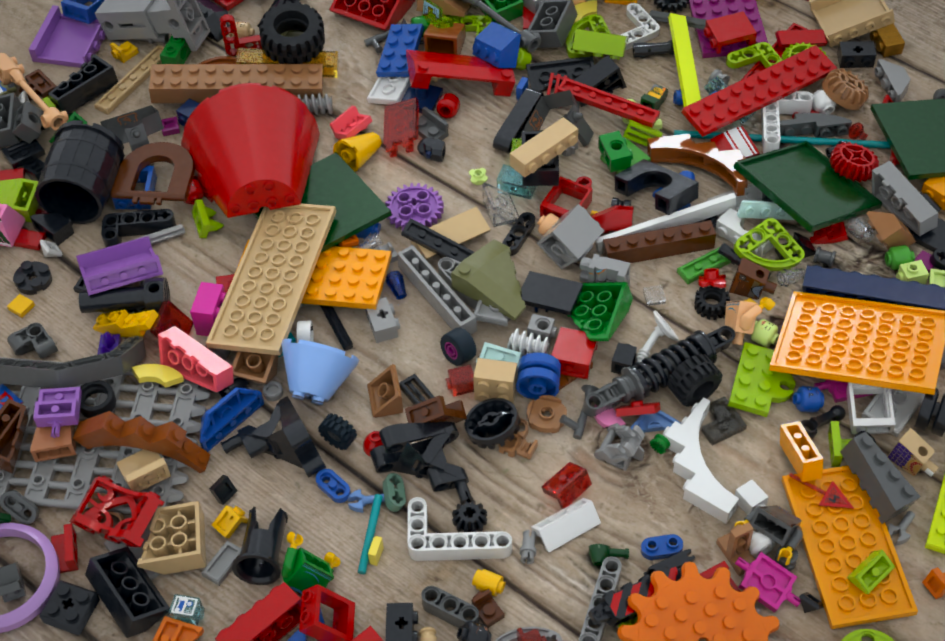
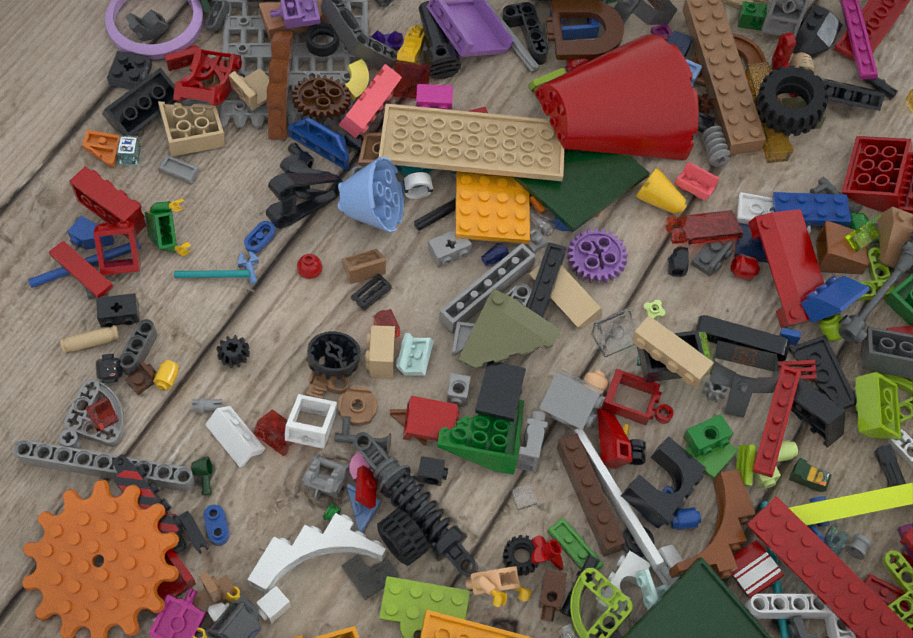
camera: 75 degrees right, 10 degrees up
black tile [209,475,238,505] -> none
yellow bracket [212,505,248,539] -> none
black piece [232,506,288,585] -> none
black bush [318,413,357,450] -> none
light yellow tile [368,536,384,566] -> none
black connector [370,422,473,505] -> none
sand green beam [383,473,406,512] -> none
reddish brown panel [405,395,467,423] -> none
white beam [407,497,512,561] -> none
black wheel [440,327,477,366] -> none
black beam [502,212,535,256] -> none
white piece [507,328,550,355] -> none
blue wheel [516,352,561,400] -> none
white dish [635,310,679,362] -> none
yellowish green head [750,319,779,348] -> none
none -> white window [285,394,337,449]
none -> reddish brown gear [292,74,351,121]

